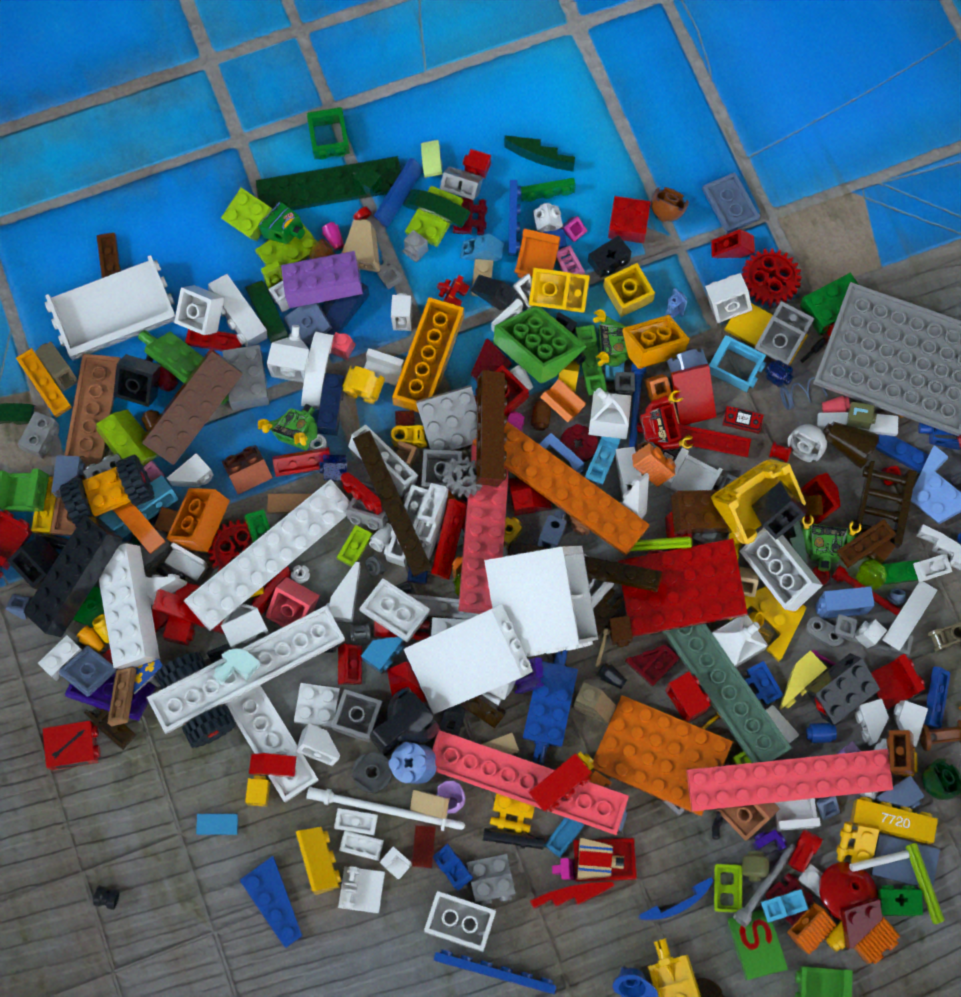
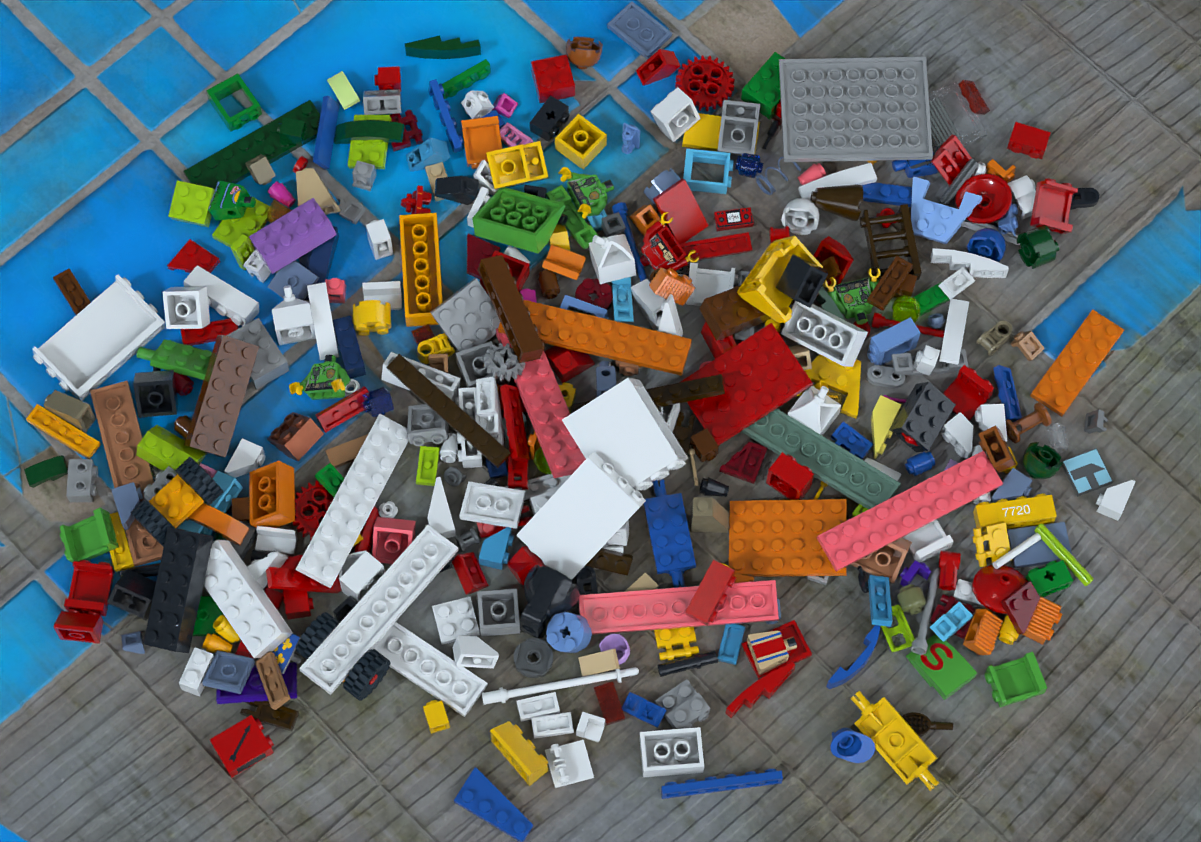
camera: 25 degrees left, 5 degrees down
dark azure tile [196,814,238,835] -> none
light aqua brick [213,649,260,685] -> none
dark green slope [245,280,289,344] -> none
red slope [249,753,297,777] -> none
red hinge [340,472,383,515] -> none
dark purple plate [515,657,544,694] -> none
dark pink tile [552,858,575,881] -> none
light orange slope [622,315,690,369] -> none
lime axle [630,537,692,551] -> none
sand blue slope [816,796,841,821] -> none
olive brick [846,402,877,430] -> none
none -> red wing [167,239,220,273]
none -> dark tan brick [245,154,276,185]
none -> red plate [508,440,528,490]
none -> dark azure plate [868,575,893,627]

